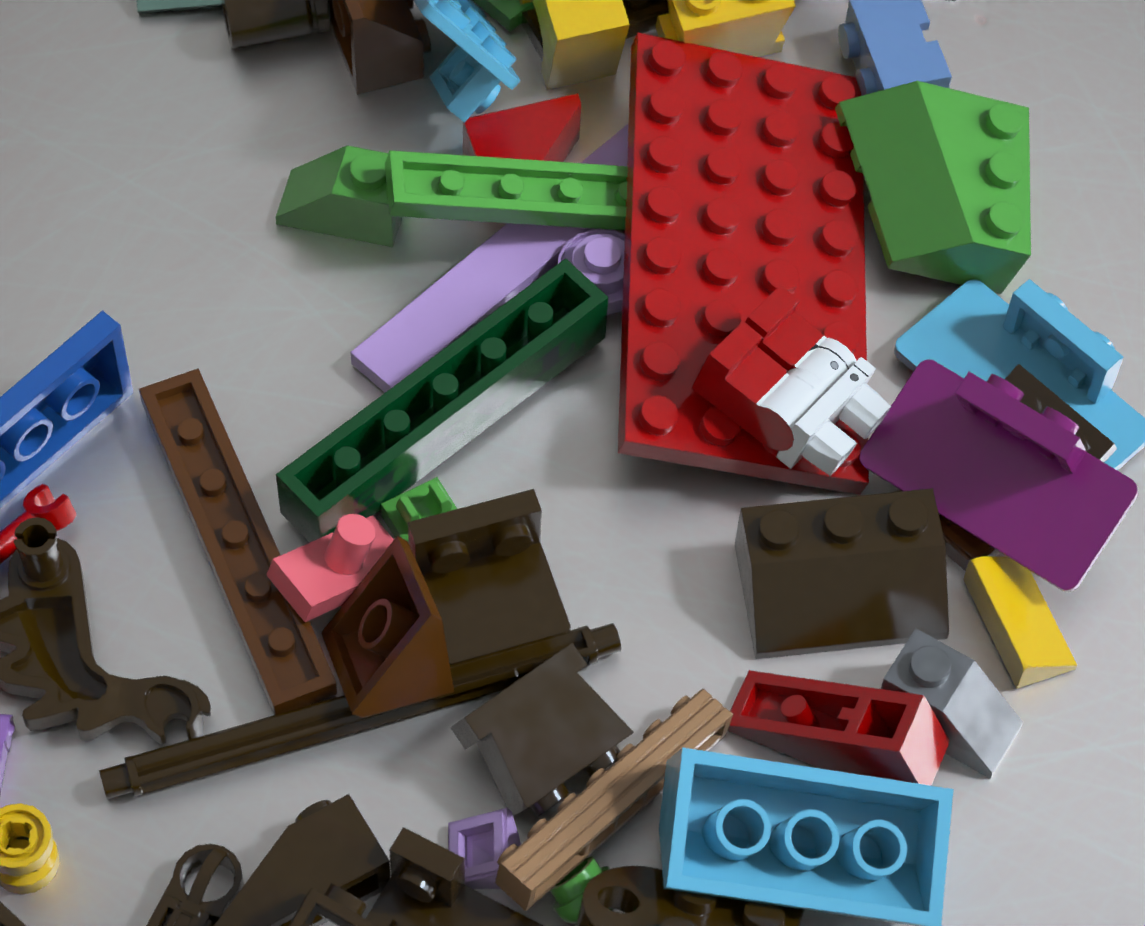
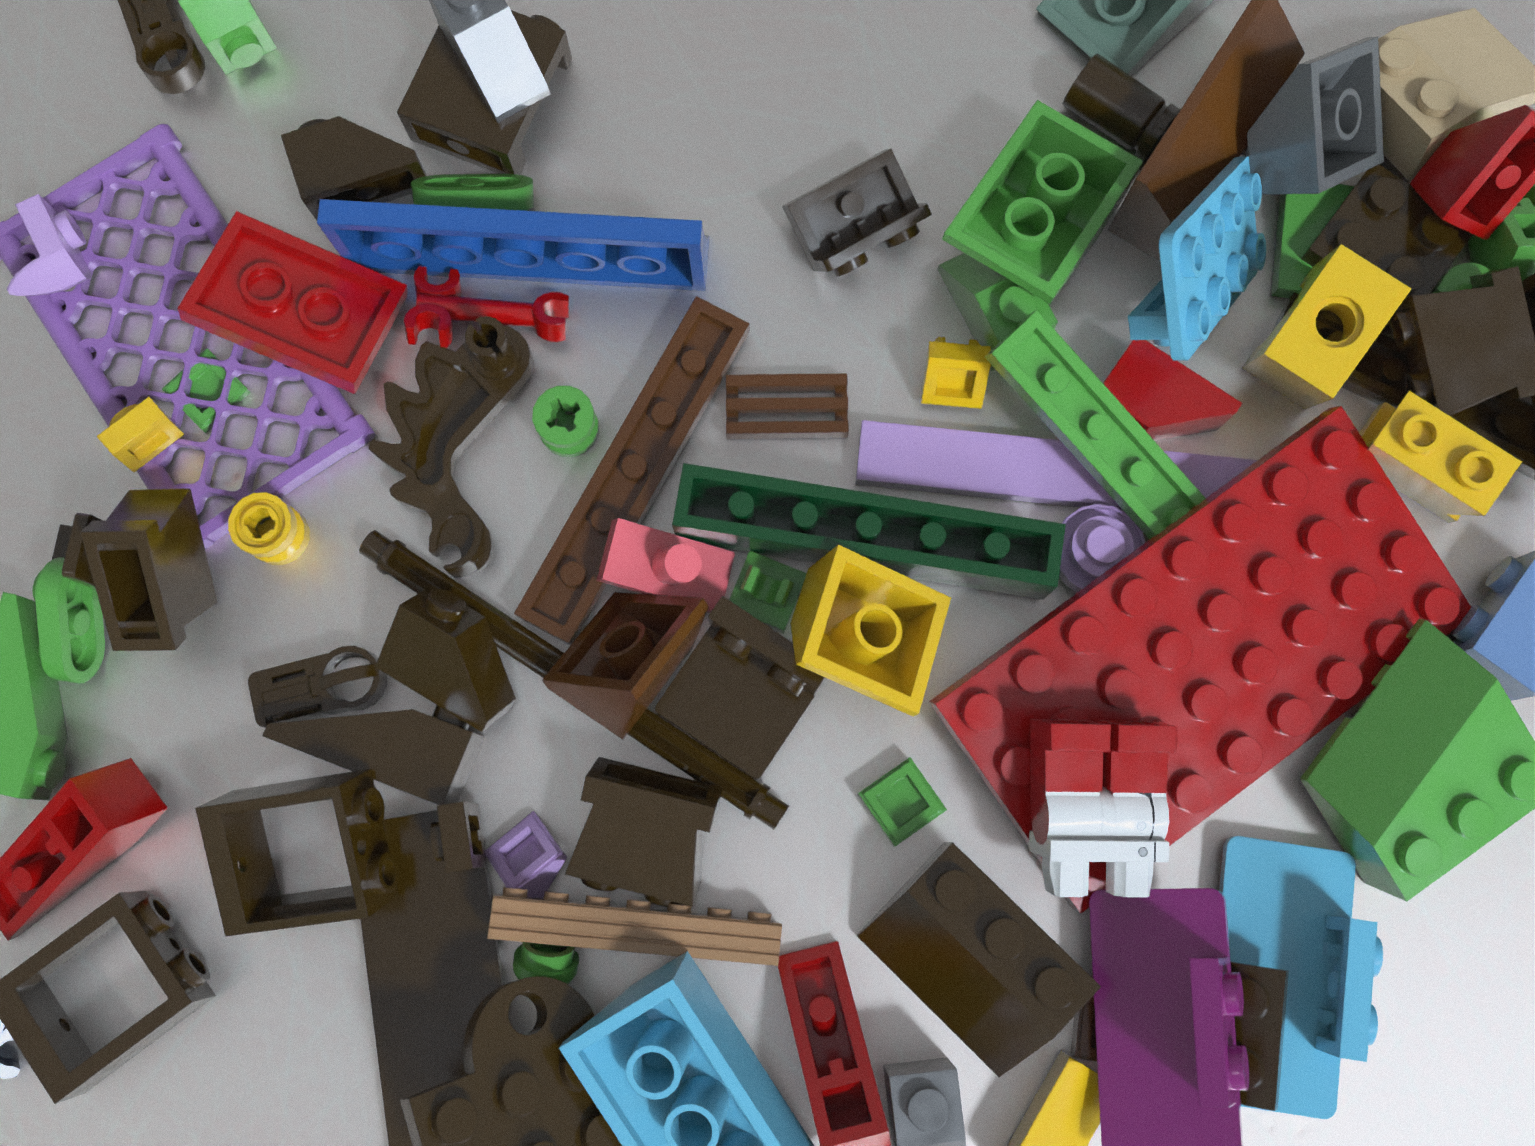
camera: 55 degrees right, 20 degrees up
none -> dark brown slope [375,585,516,733]
none -> bright green wheel [532,386,599,457]
none -> reddish brown tile [726,373,849,439]
none -> bracket [782,148,932,277]
none -> yellow slope [790,545,951,717]
none -> bright green tile [857,757,947,847]
none -> yellow tile [921,336,991,409]
none -> bright green slope [942,100,1143,304]

